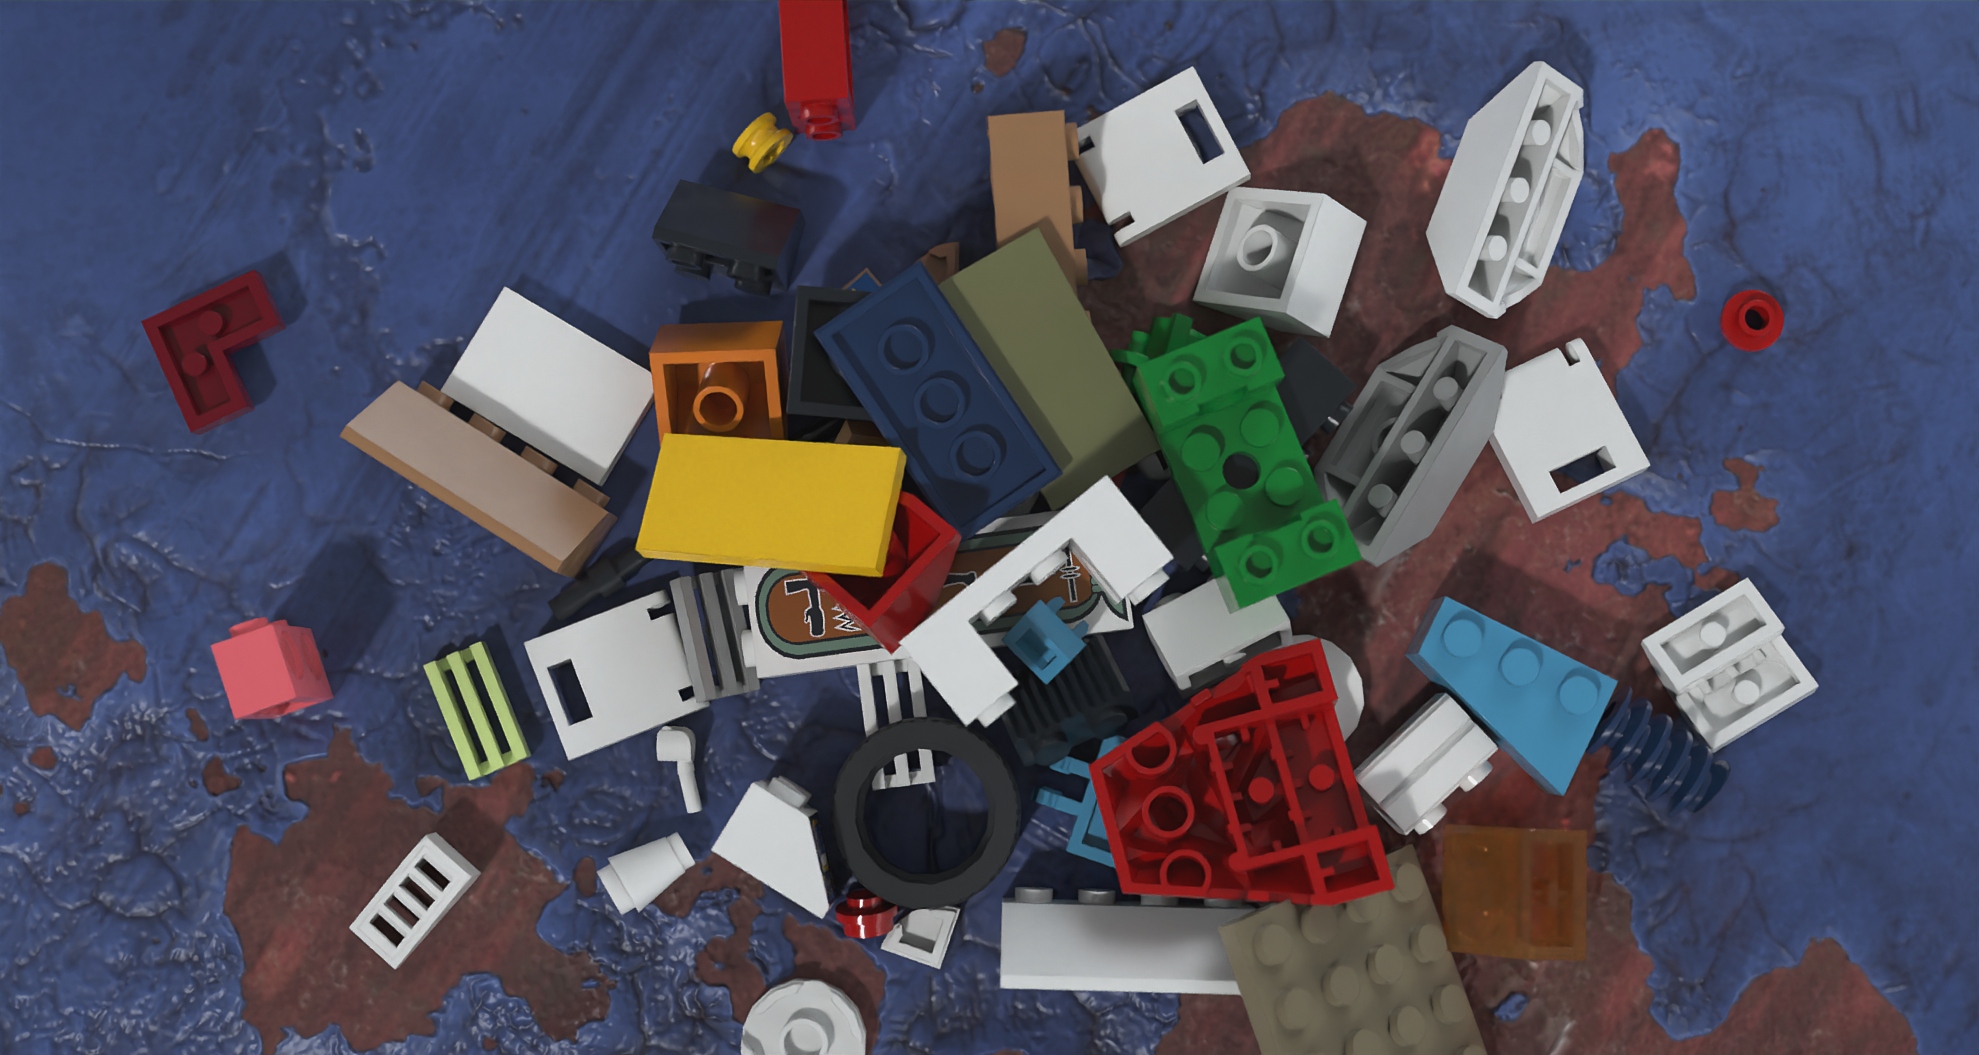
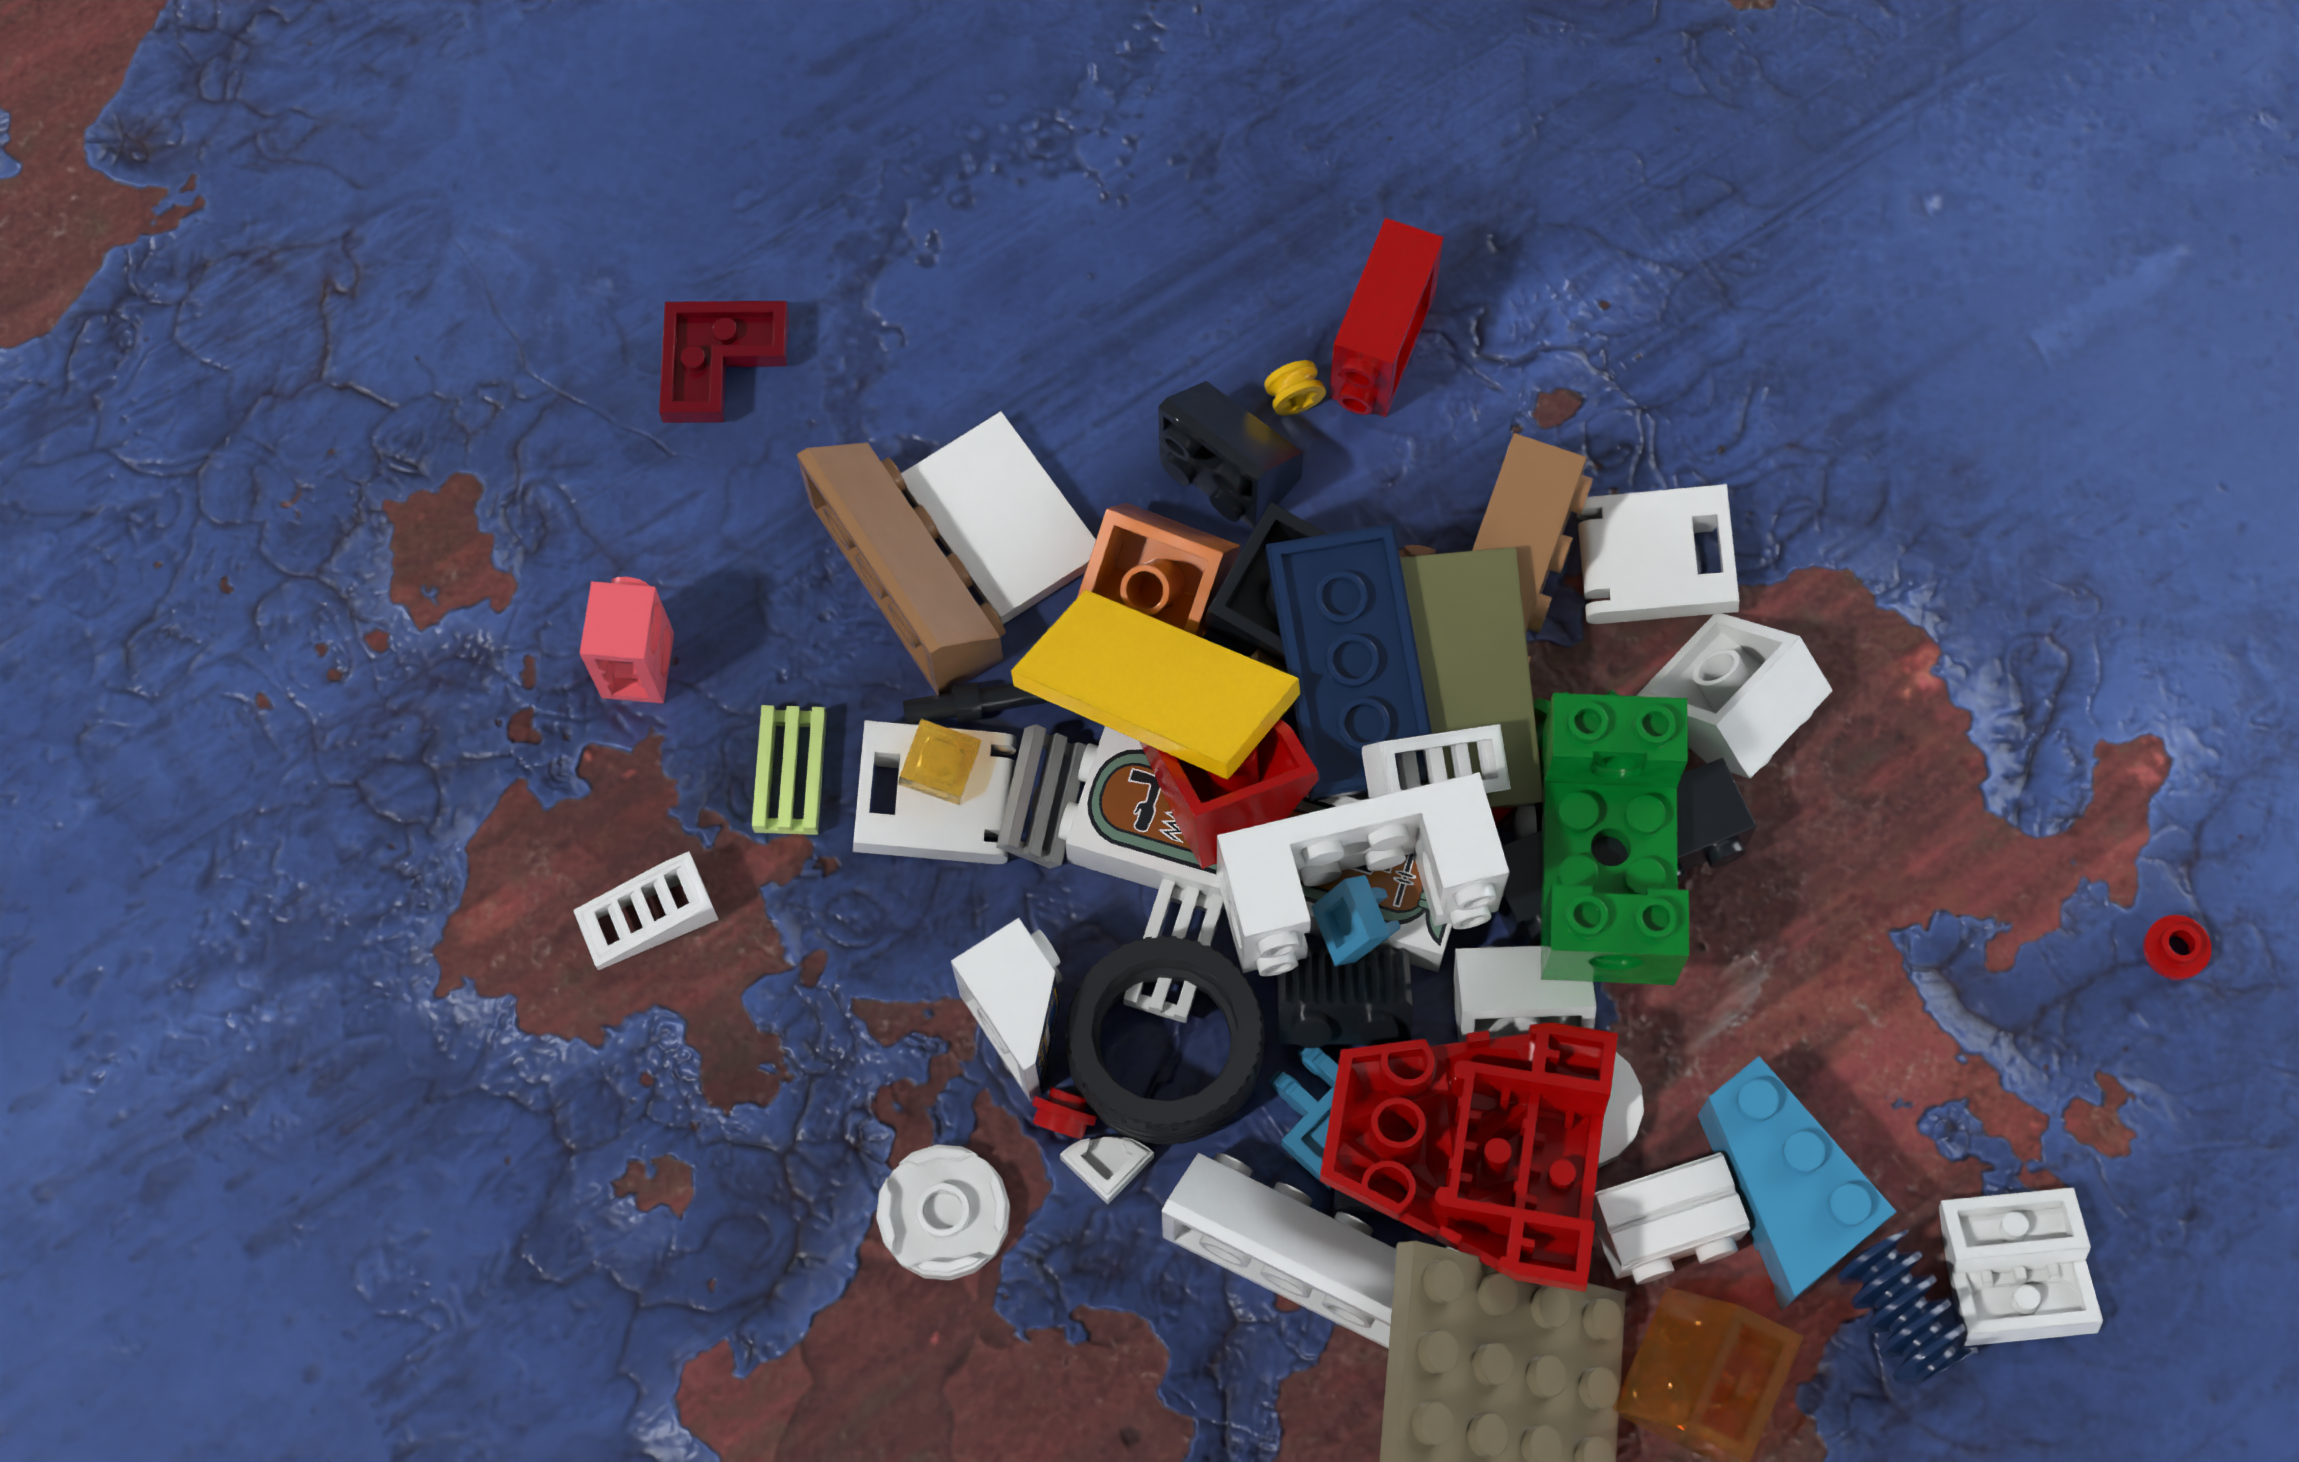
camera: 25 degrees right, 15 degrees down
white cone [597,832,695,915] -> none
white hand [656,726,702,813] -> none
light grey wedge [1314,325,1508,567] -> none
white wedge [1426,61,1584,319] -> none
white container [1489,338,1650,524] -> none
none -> clear yellow plate [899,719,982,805]
none -> white slope [1362,724,1511,799]

